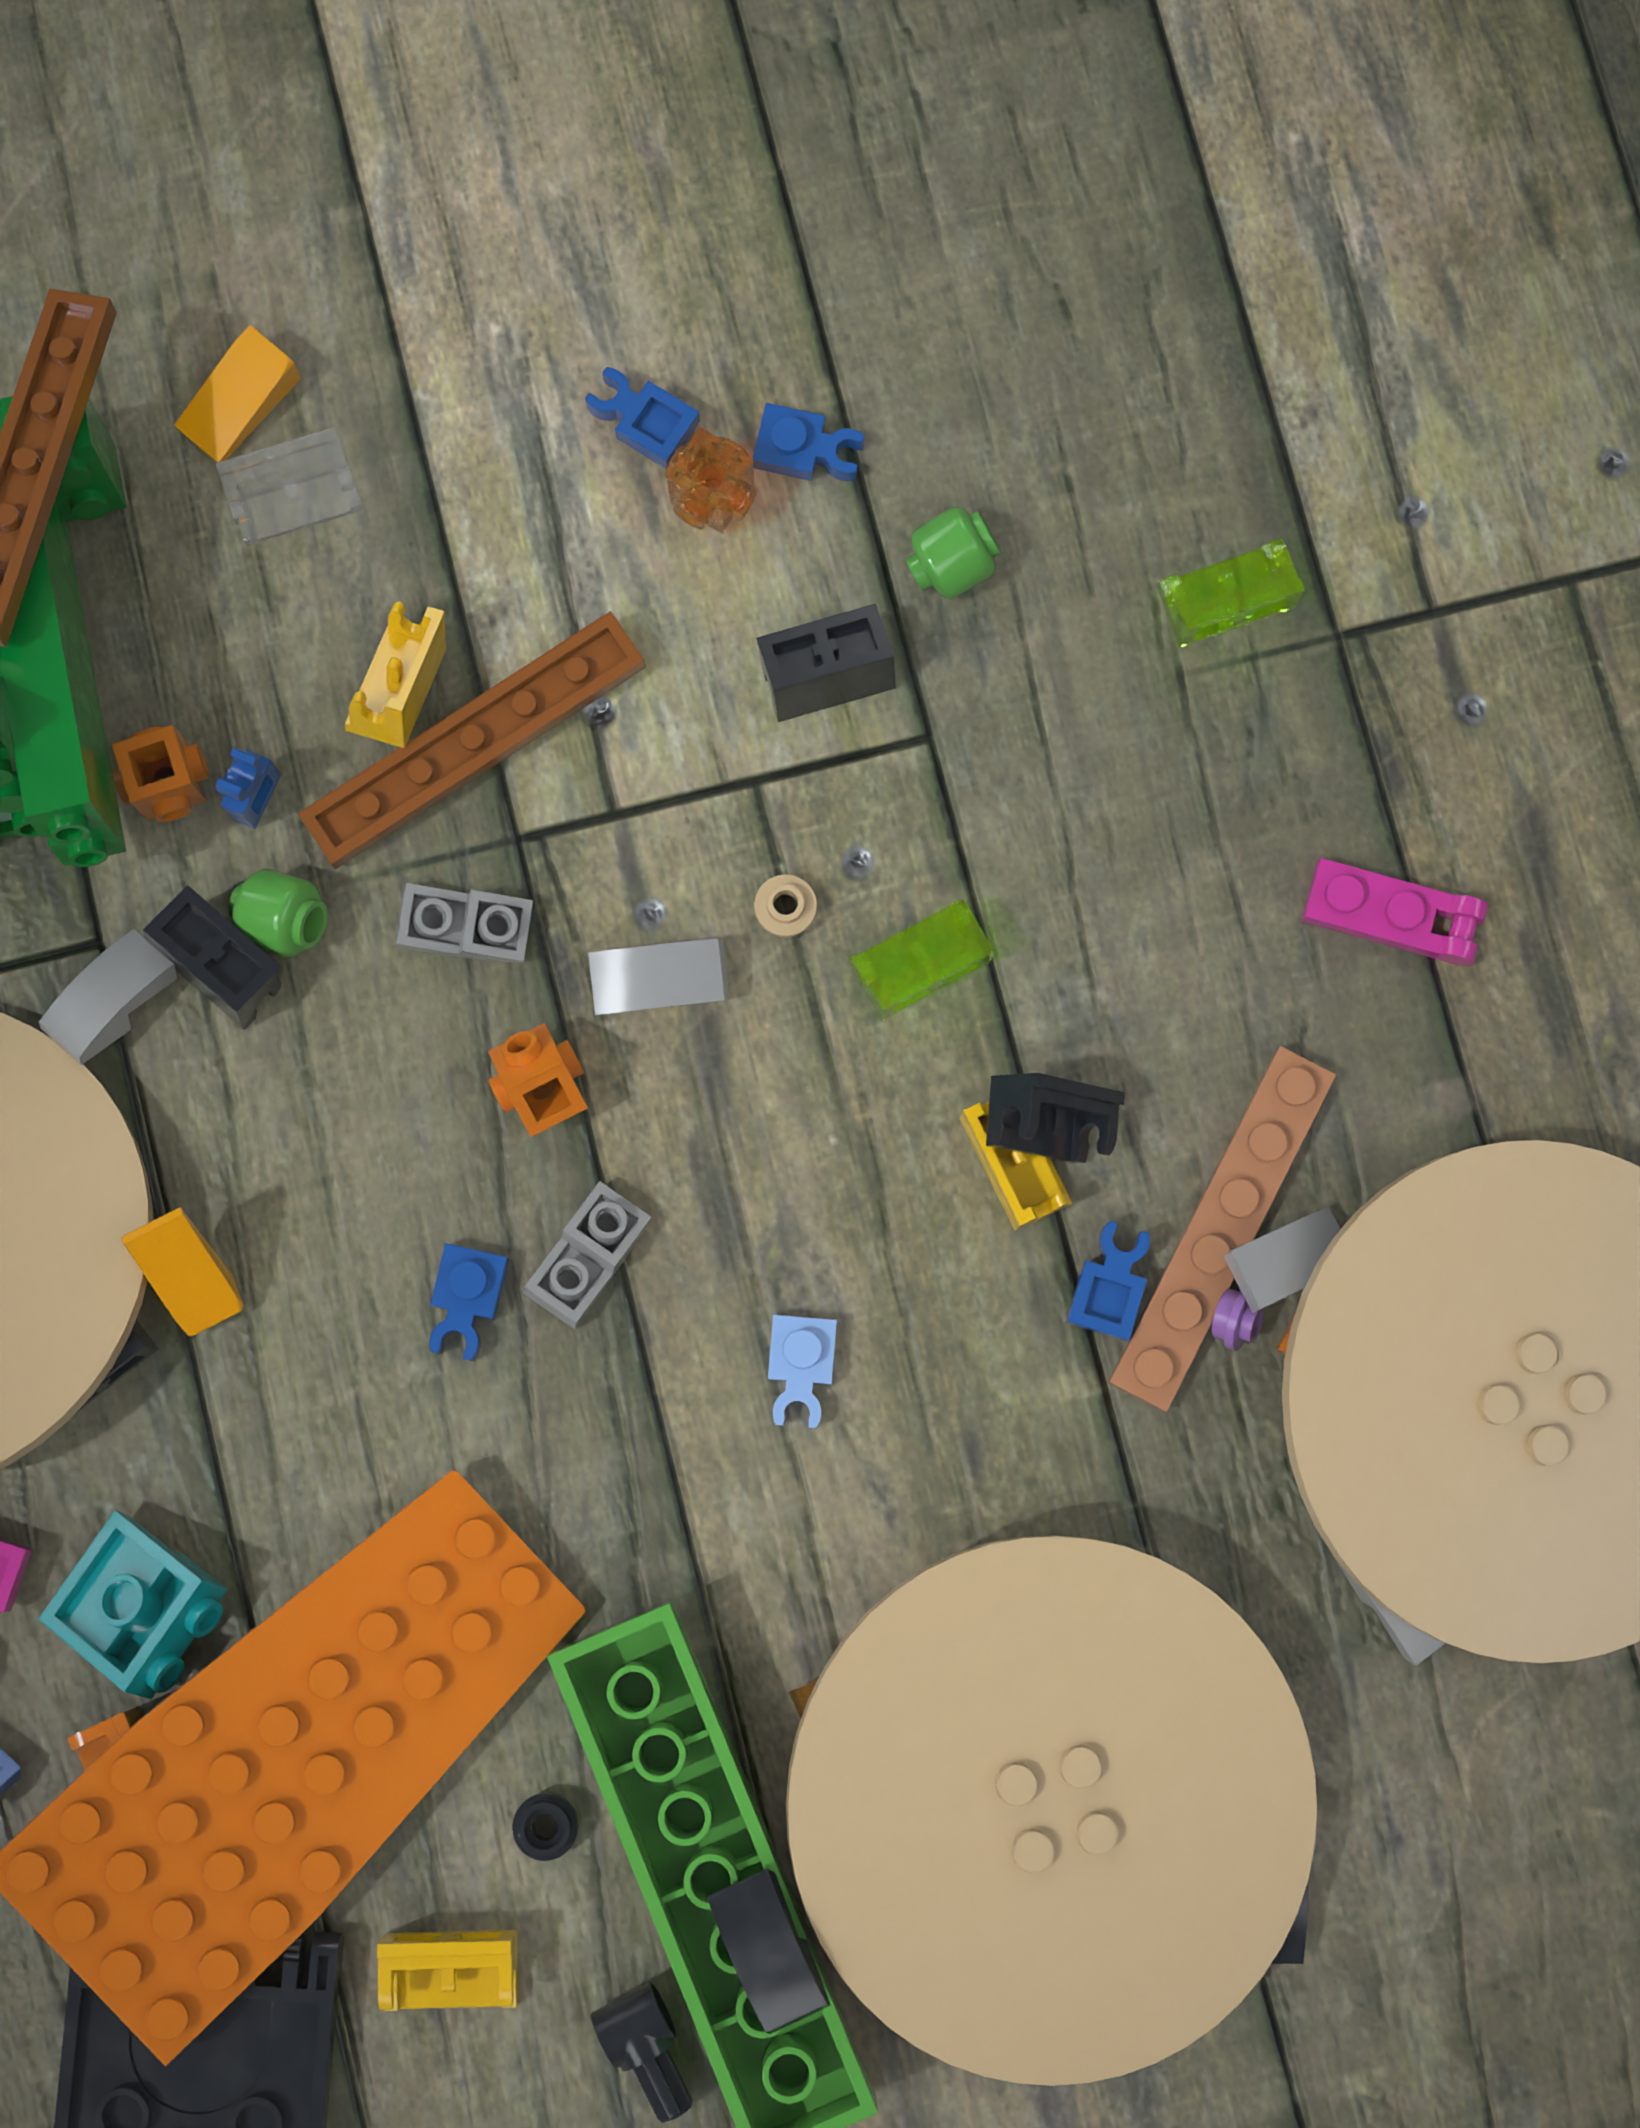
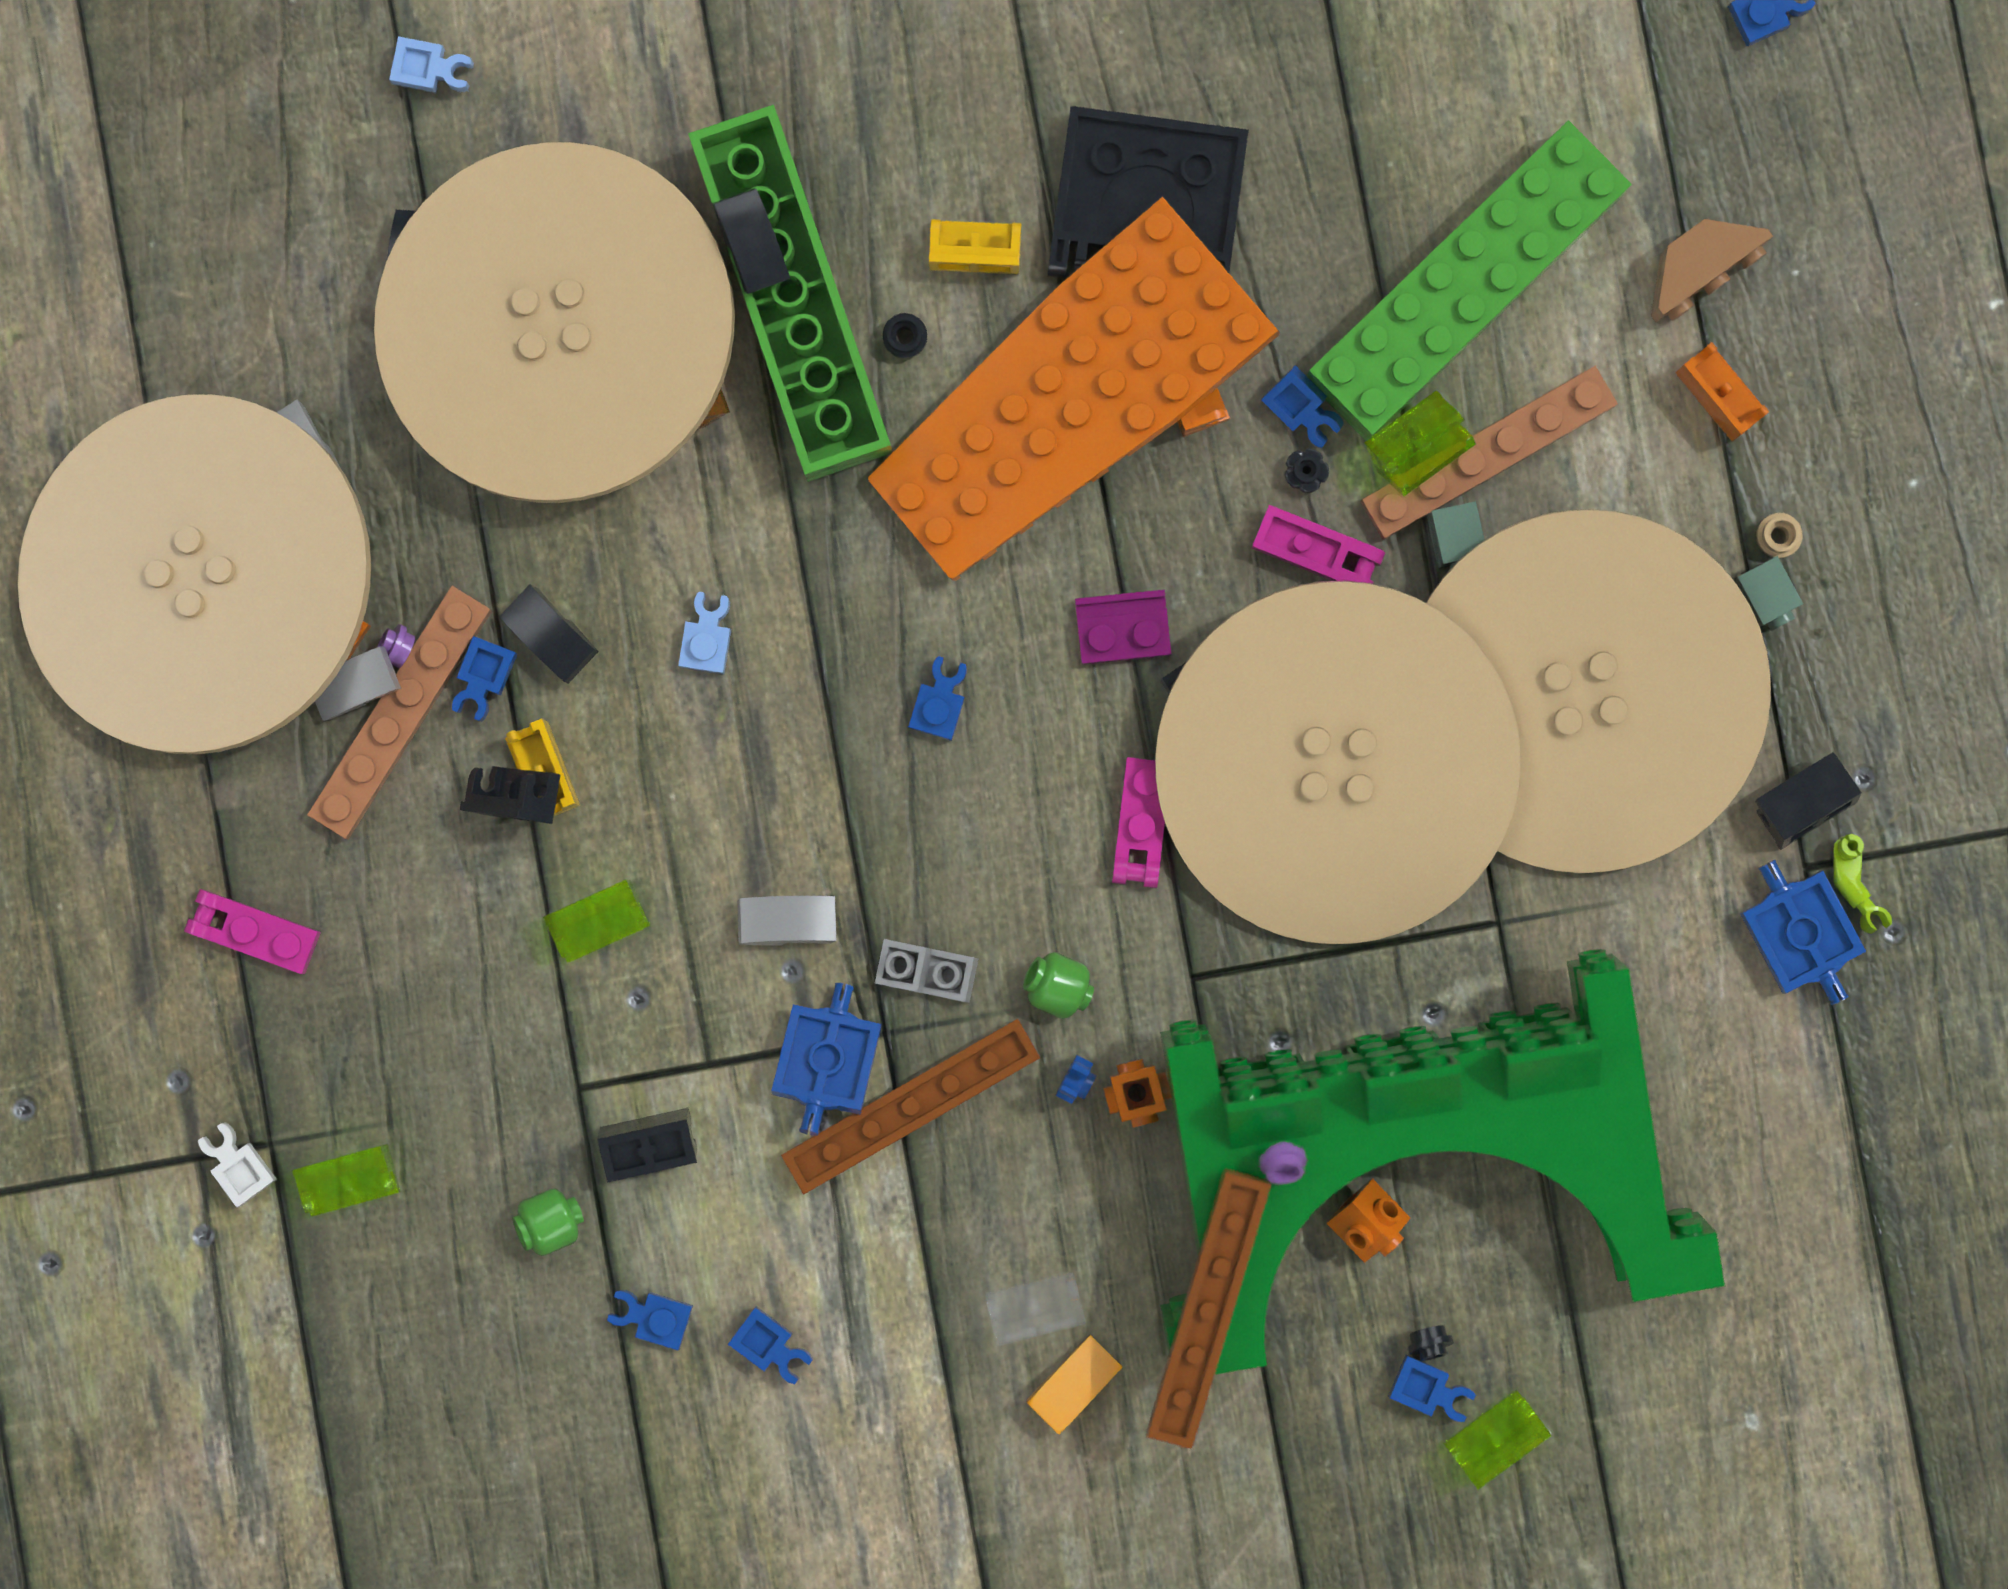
camera: 170 degrees left, 5 degrees up
teal plate [38,1510,228,1699] -> none
light grey slope [39,928,177,1065] -> none
light orange slope [121,1207,244,1336] -> none
black hinge [143,885,282,1030] -> none
yellow hinge [345,602,446,748] -> none
orange brick [488,1023,588,1137] -> none
light grey slope [523,1181,651,1330] -> none
black axle [591,1981,693,2123] -> none
clear orange brick [665,427,758,534] -> none
tan plate [754,874,817,938] -> none
none -> white plate [198,1123,277,1208]
none -> black slope [499,584,599,684]
none -> blue plate [771,983,881,1136]
none -> magenta plate [1075,589,1172,665]
none -> dark pink plate [1112,757,1165,888]

